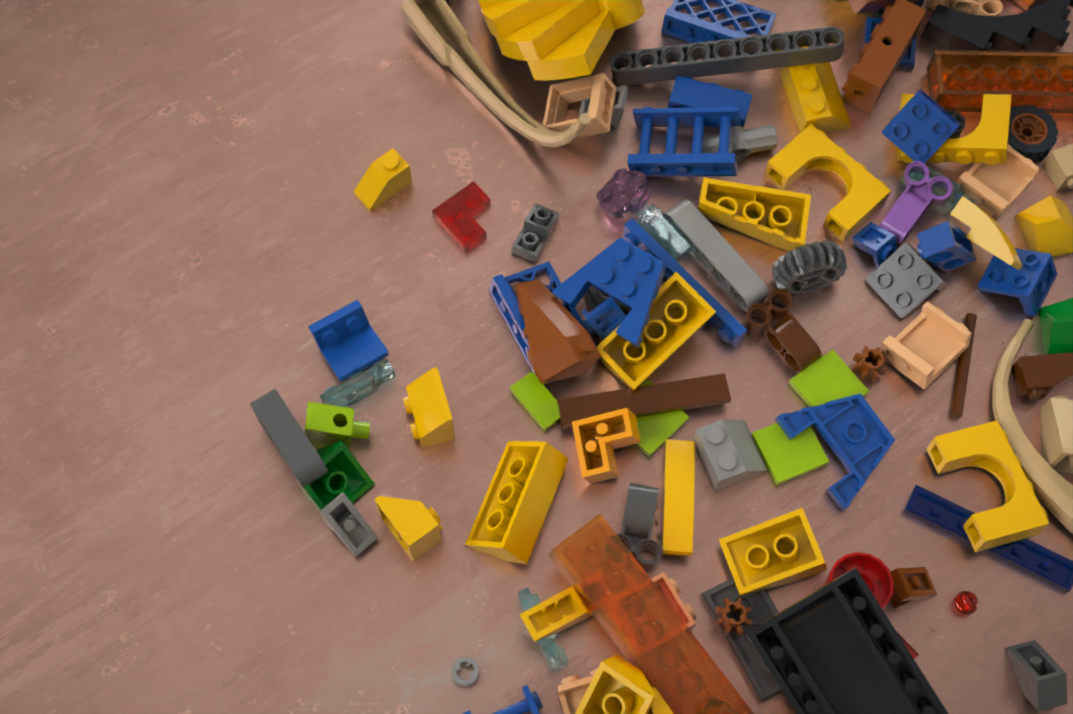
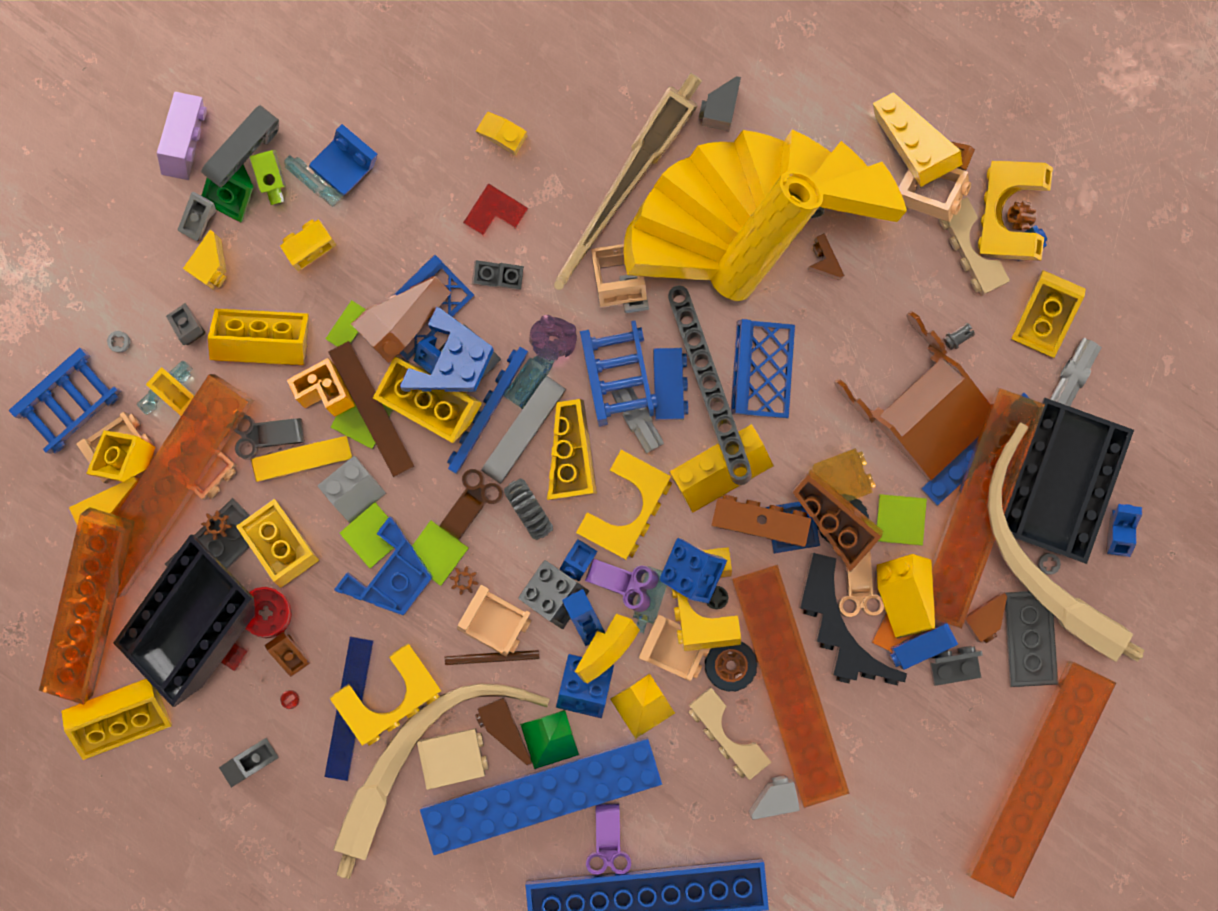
camera: 70 degrees right, 20 degrees up
none -> lavender wedge [157,92,207,180]
none -> dark grey slope [166,303,205,345]

